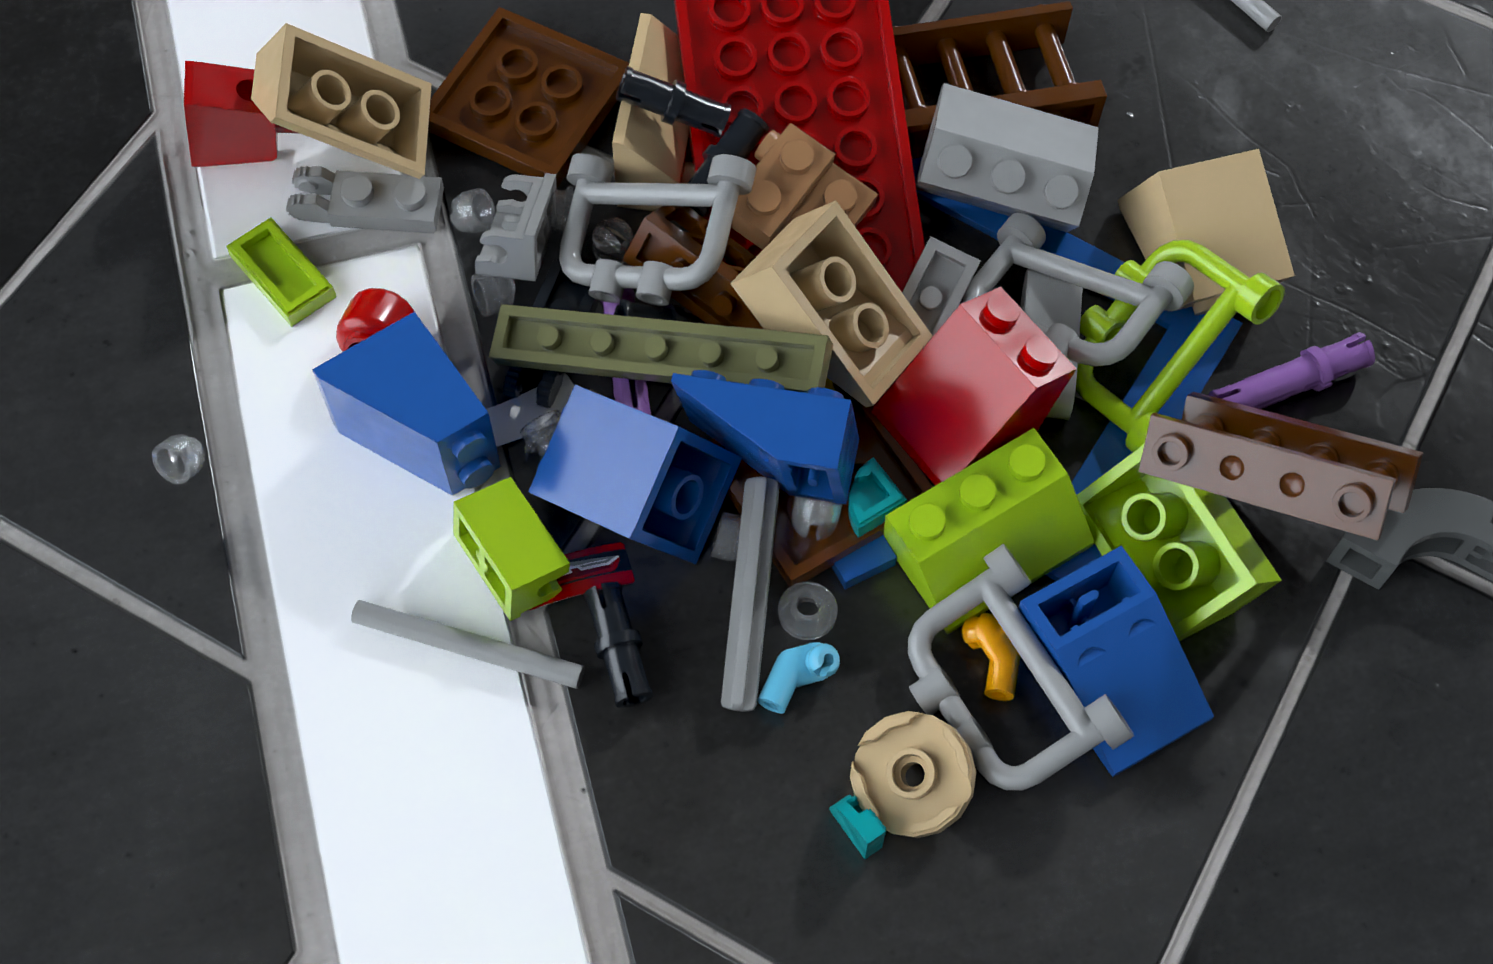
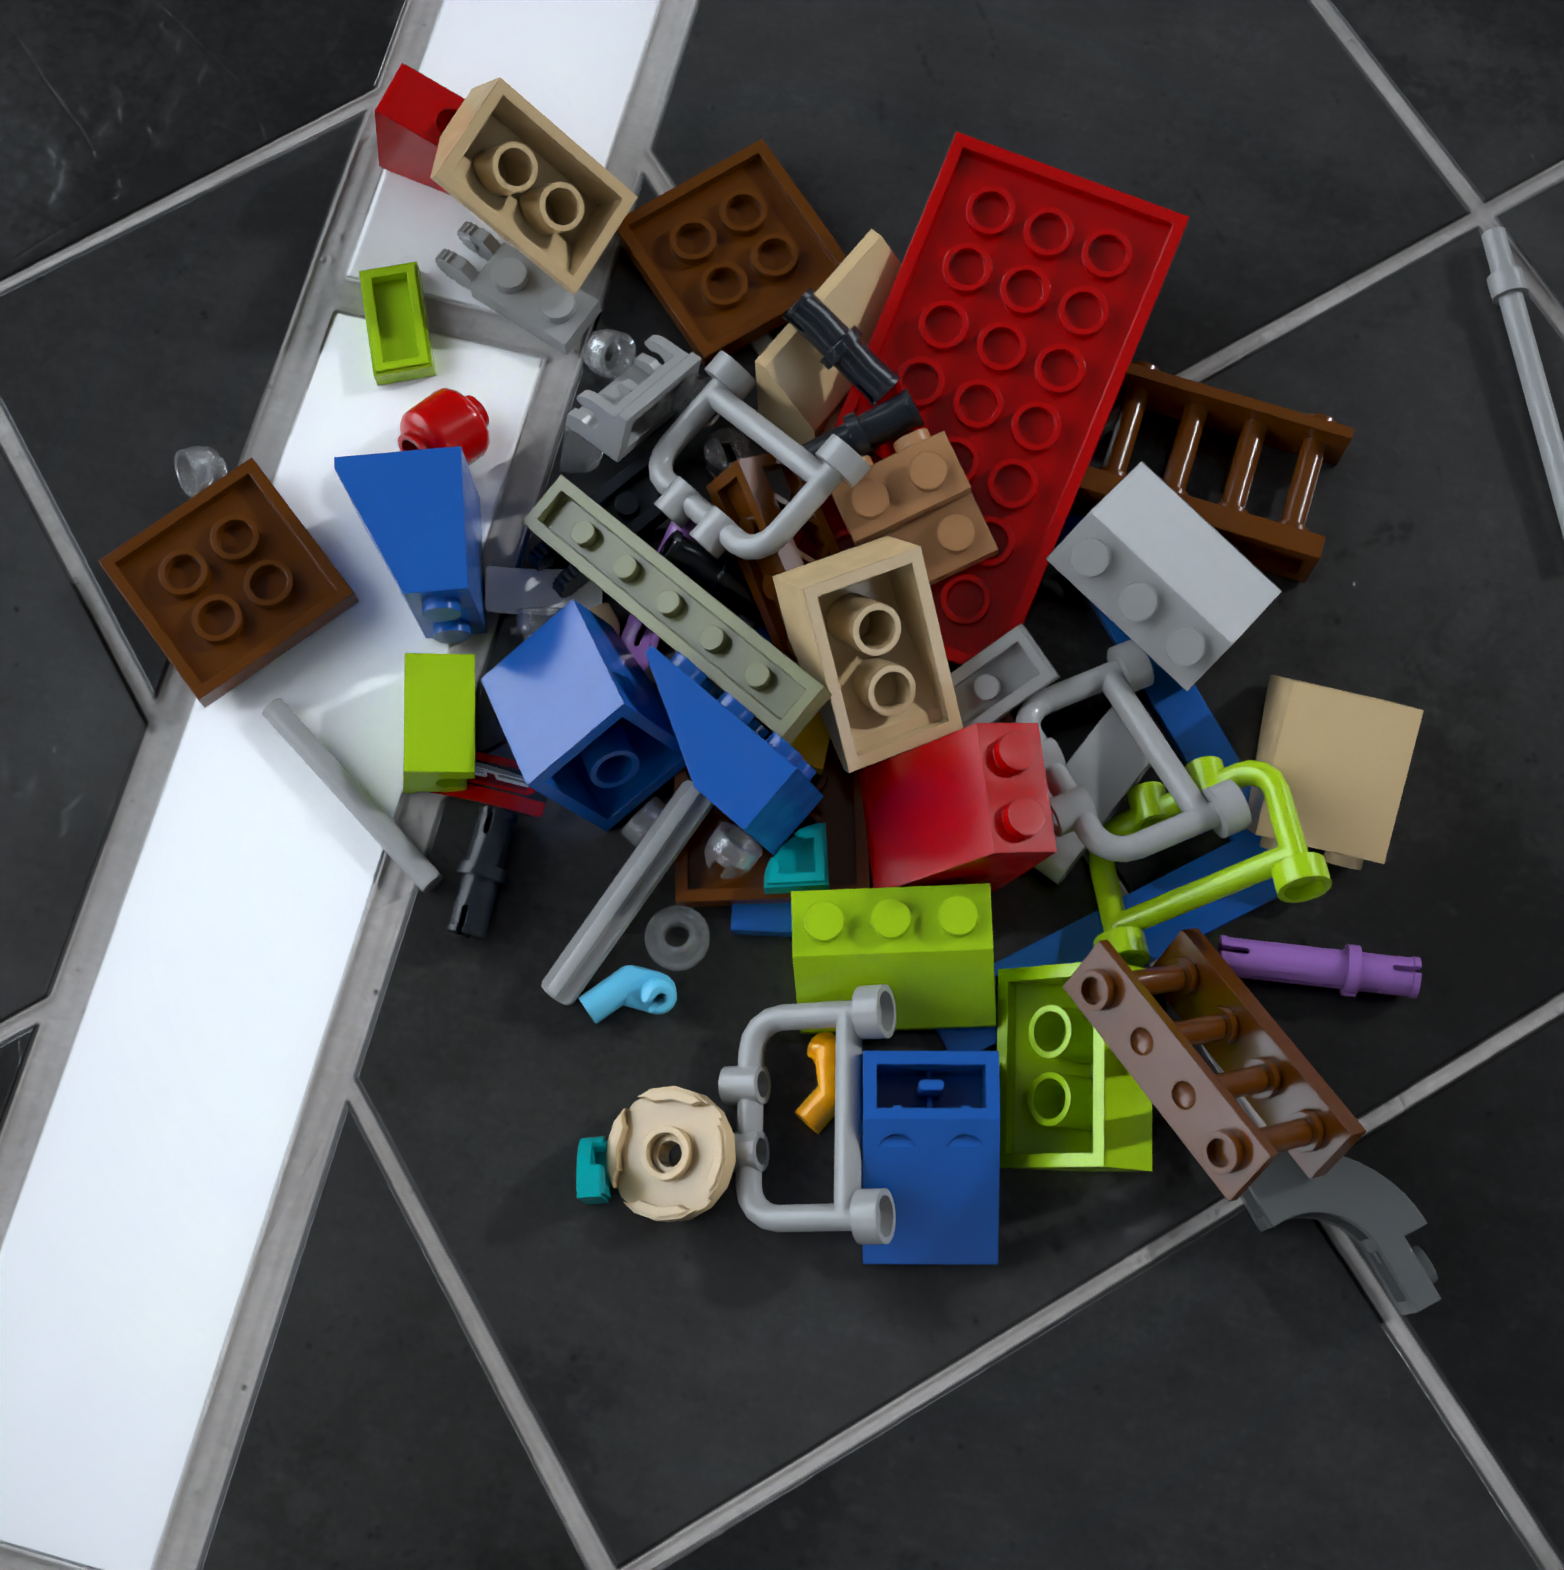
camera: 35 degrees right, 10 degrees up
none -> reddish brown plate [98,457,359,708]

